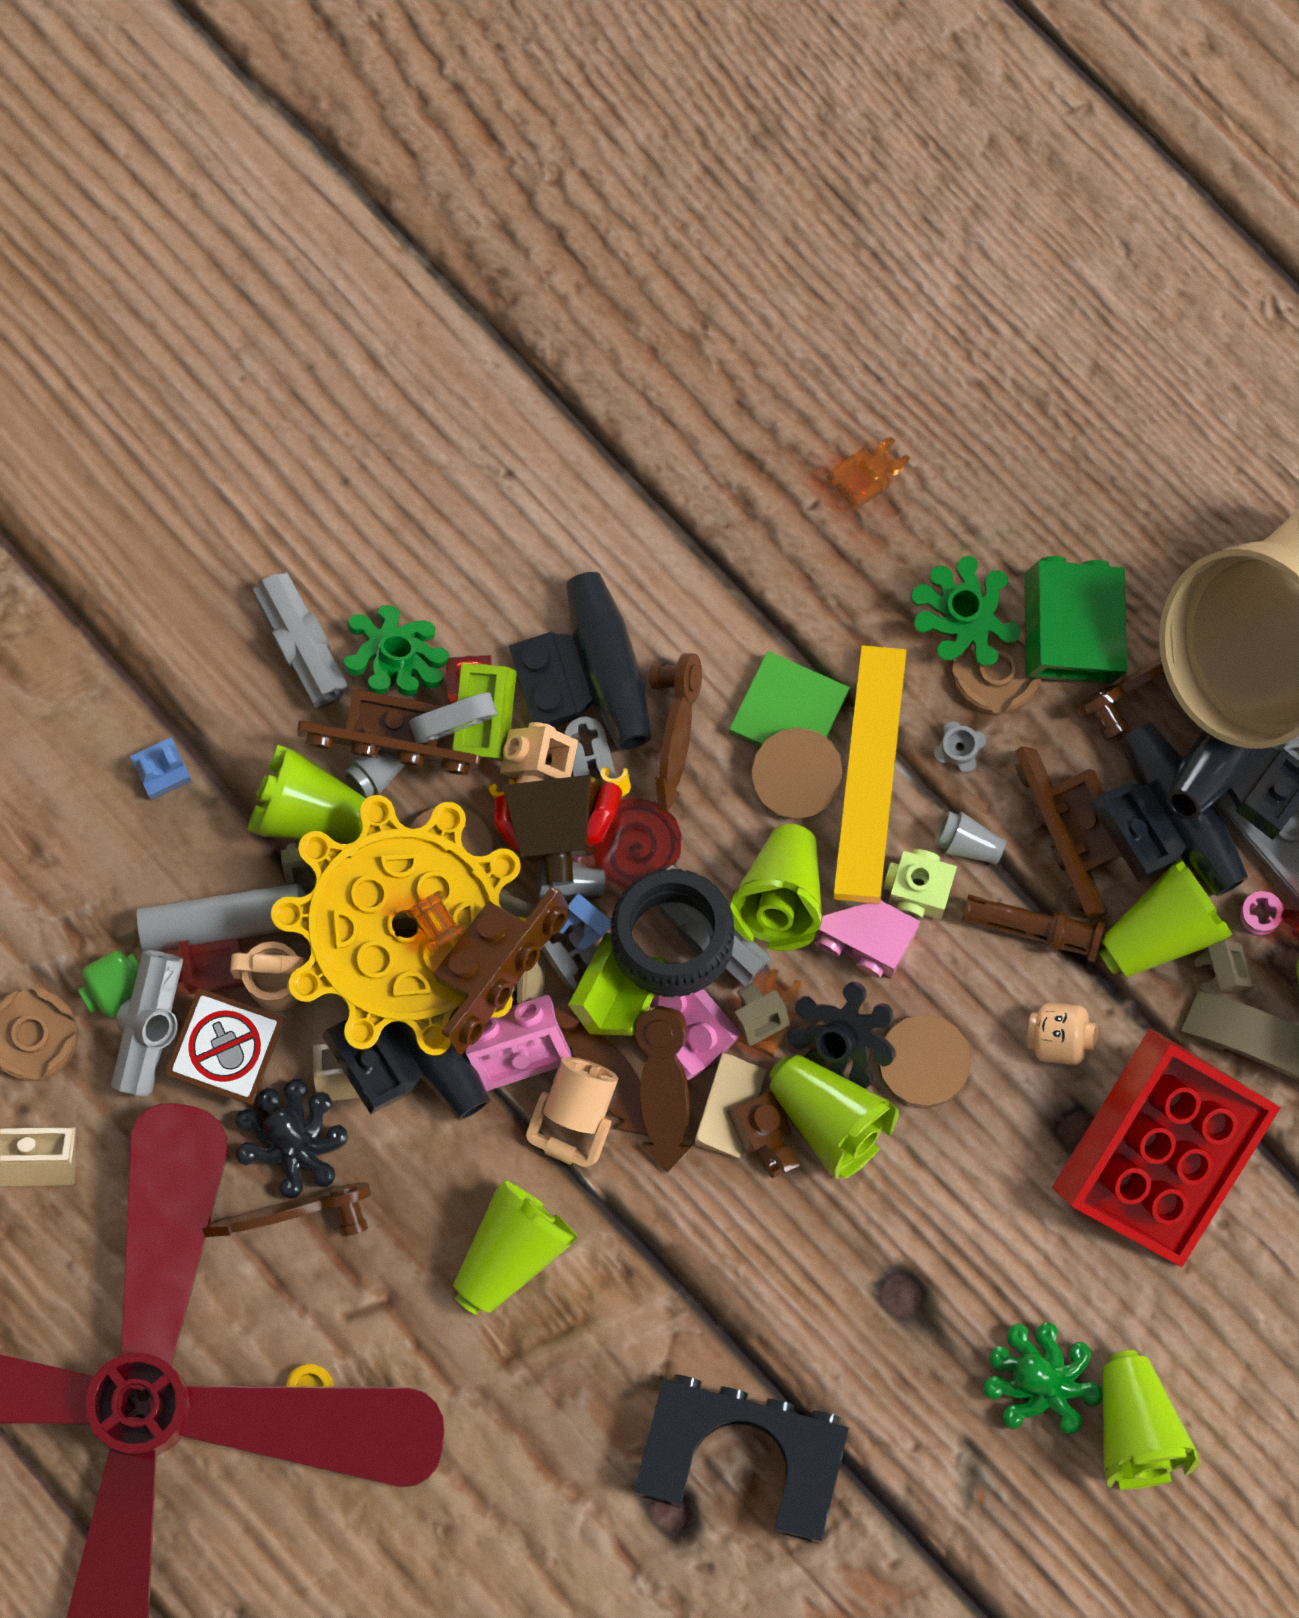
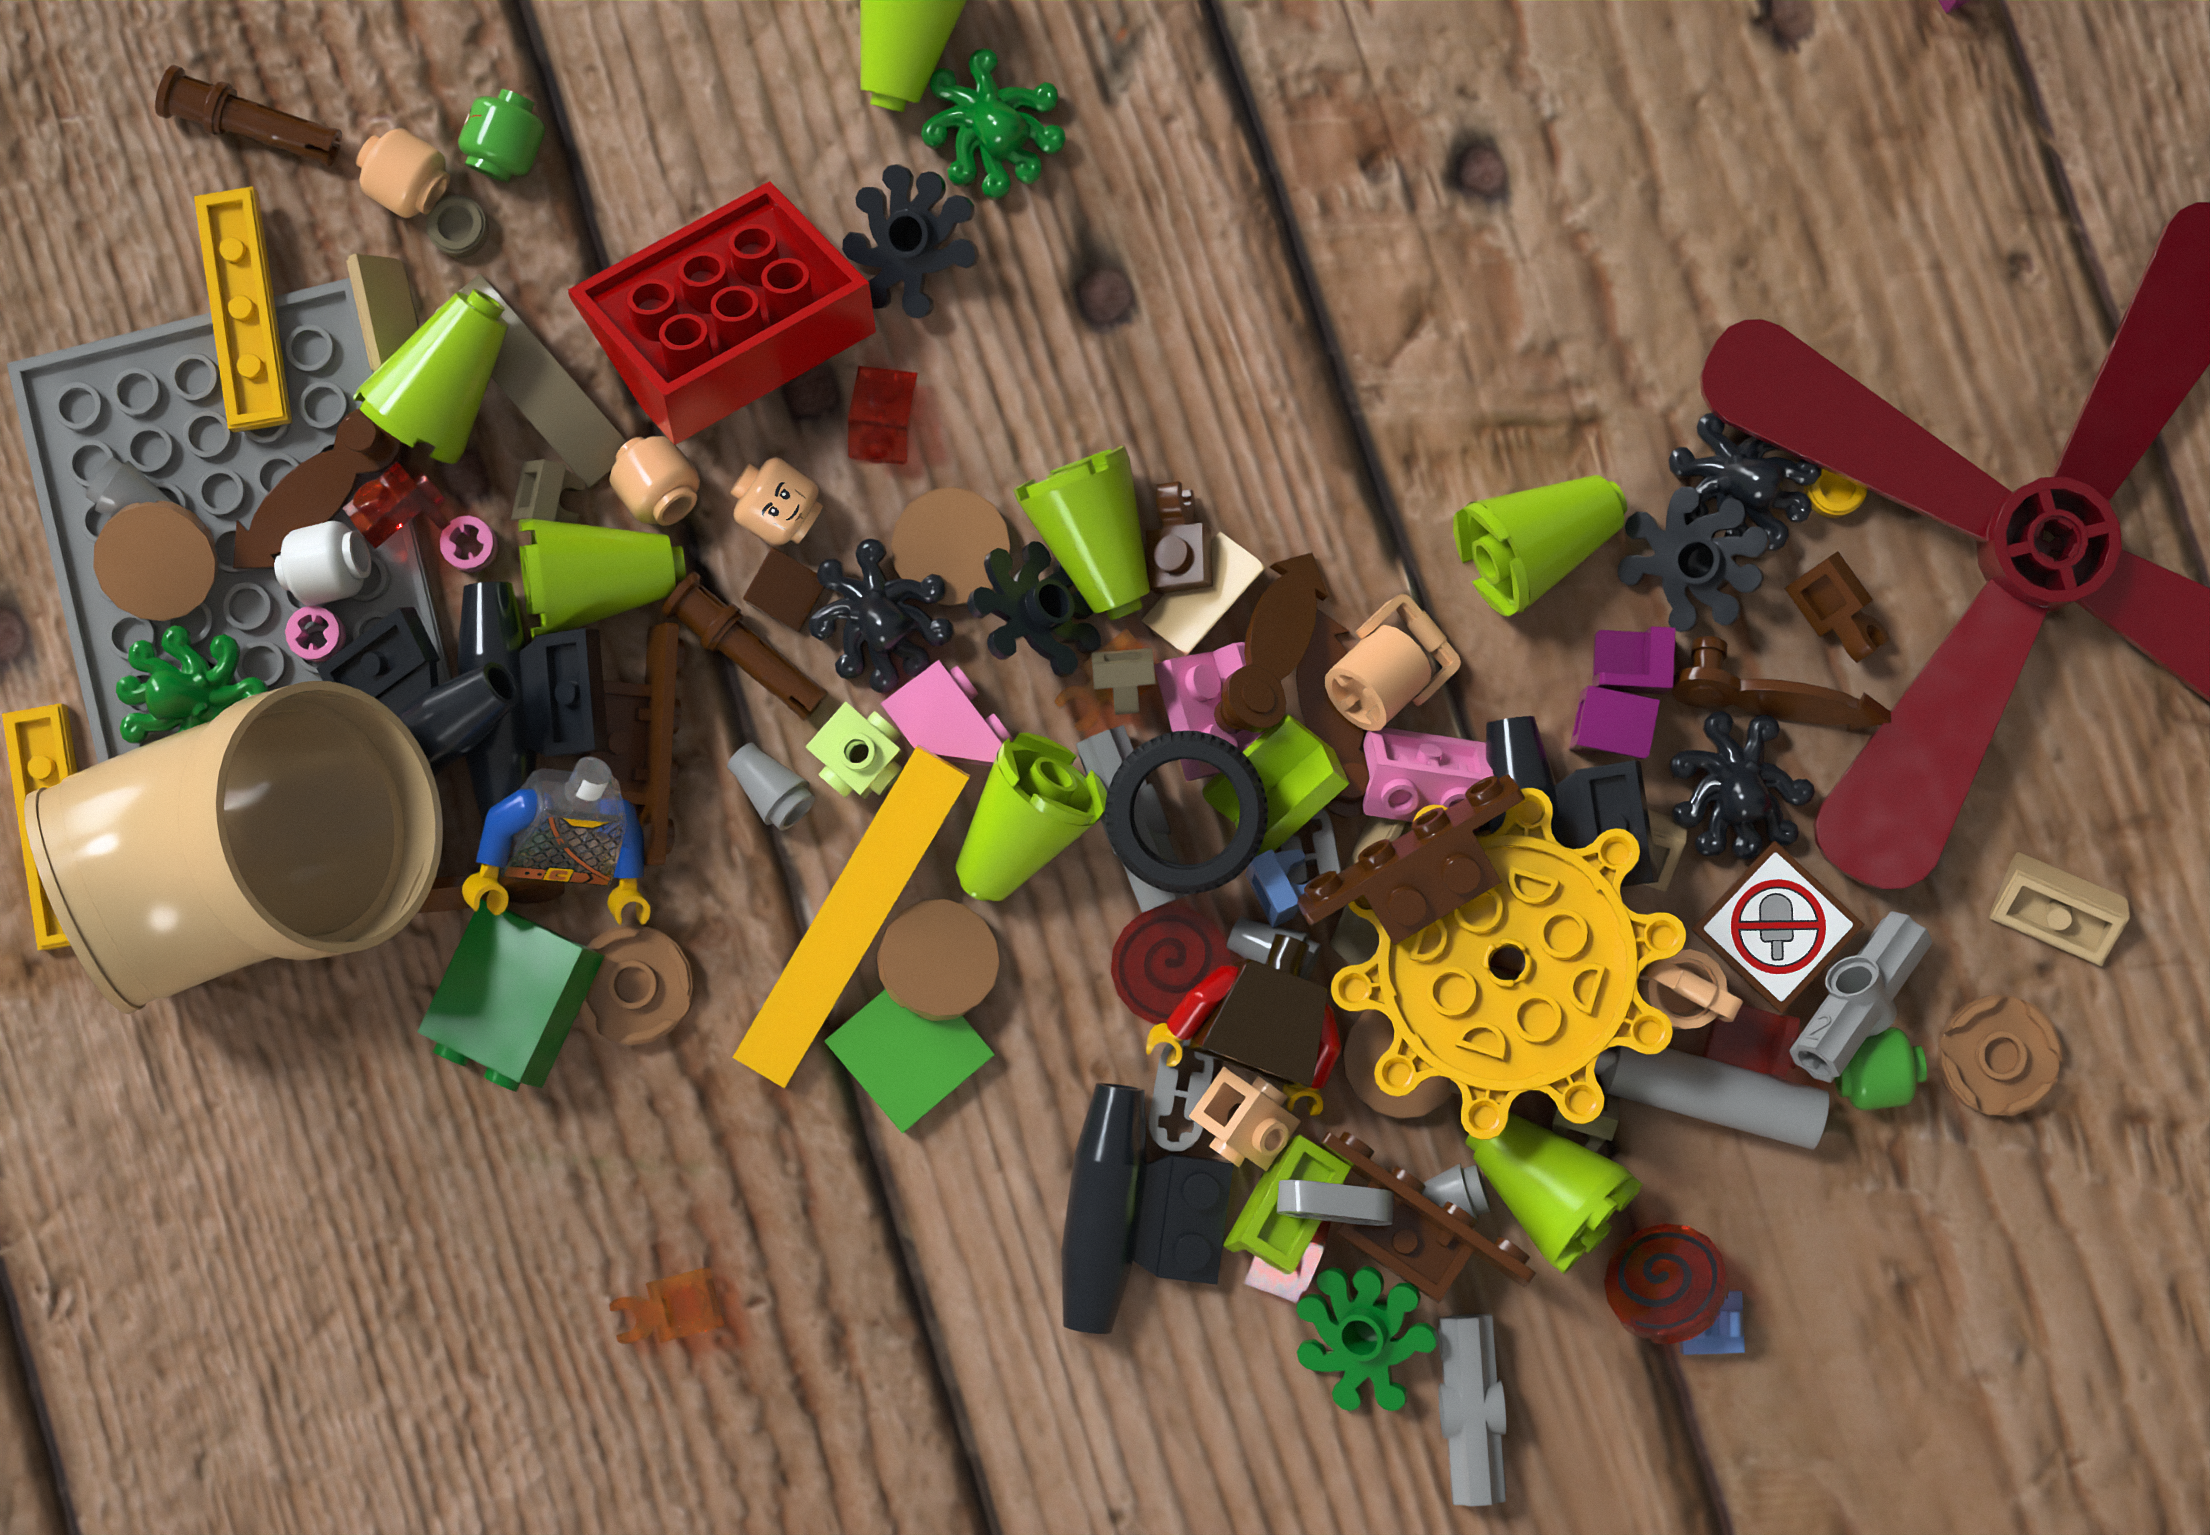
camera: 150 degrees left, 10 degrees up
clear orange bush [405,890,466,953] -> none
black arch [634,1374,849,1544] -> none
reddish brown brick [649,653,702,812] -> none
green animal [910,556,1021,667] -> none
light grey plate [934,721,986,773] -> none
none -> torso [462,757,651,925]
none -> light nougat head [609,436,700,526]
none -> reddish brown slope [743,547,825,632]
none -> black animal [808,539,955,693]
none -> black animal [842,164,979,318]
none -> clear red bracket [848,366,918,465]
none -> magenta panel [1569,685,1660,759]
none -> magenta panel [1592,626,1676,694]
none -> clear red tile [1604,1223,1730,1345]
none -> black animal [1618,487,1770,633]
none -> black animal [1668,413,1822,552]
none -> reddish brown plate [1784,551,1890,663]

